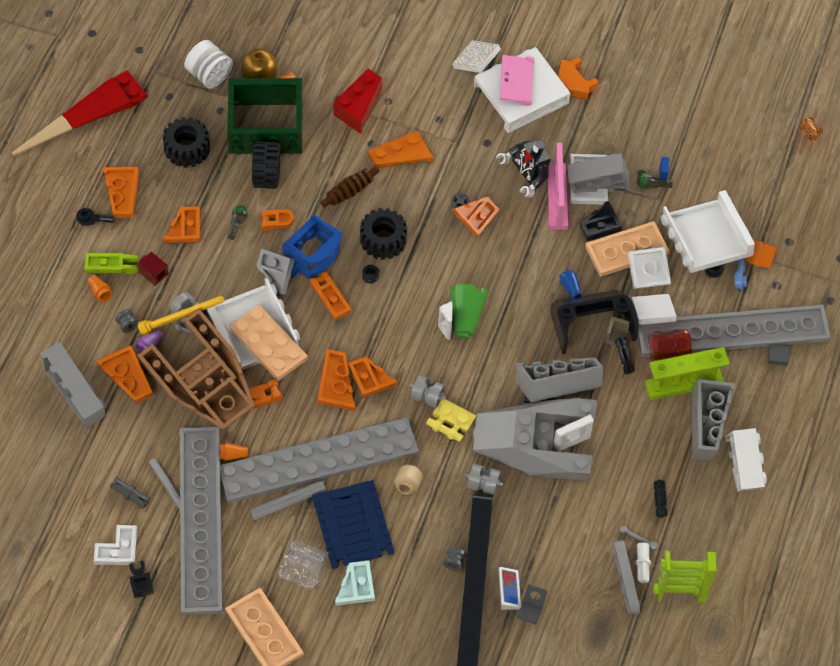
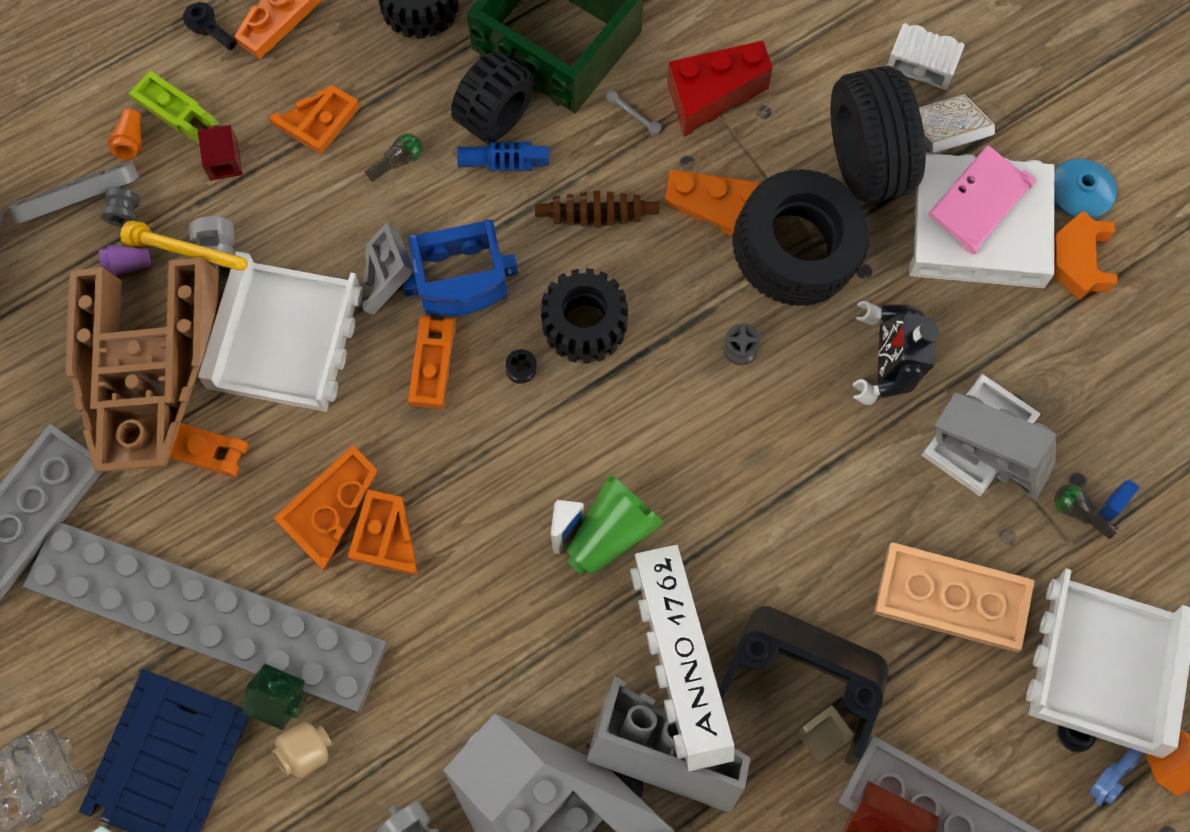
camera: 40 degrees right, 10 degrees up
orange wing [96,345,154,404] -> none
orange cone [220,442,248,461] -> none
light nougat plate [229,304,308,381] -> none
light grey axle [250,481,325,520] -> none
orange plate [260,209,294,232] -> none
light grey wheel [409,375,447,408] -> none
light yellow plate [426,400,477,442] -> none
orange wing [452,196,500,236] -> none
bright pink fence [547,143,568,230] -> none
blue cone [559,270,582,297] -> none
black wing [580,201,622,241] -> none
black axle [615,337,635,374] -> none
white tile [627,247,671,290] -> none
white tile [632,294,676,325] -> none
none -> light grey beam [7,161,139,223]
none -> clear green brick [242,664,306,730]
none -> blue hinge [457,141,549,172]
none -> light grey hinge [606,90,661,136]
none -> white brick [630,545,734,772]
none -> black tyre [732,169,870,306]
none -> black tyre [830,65,926,203]
none -> white brick [887,23,965,90]
none -> dark azure dish [1054,159,1117,219]

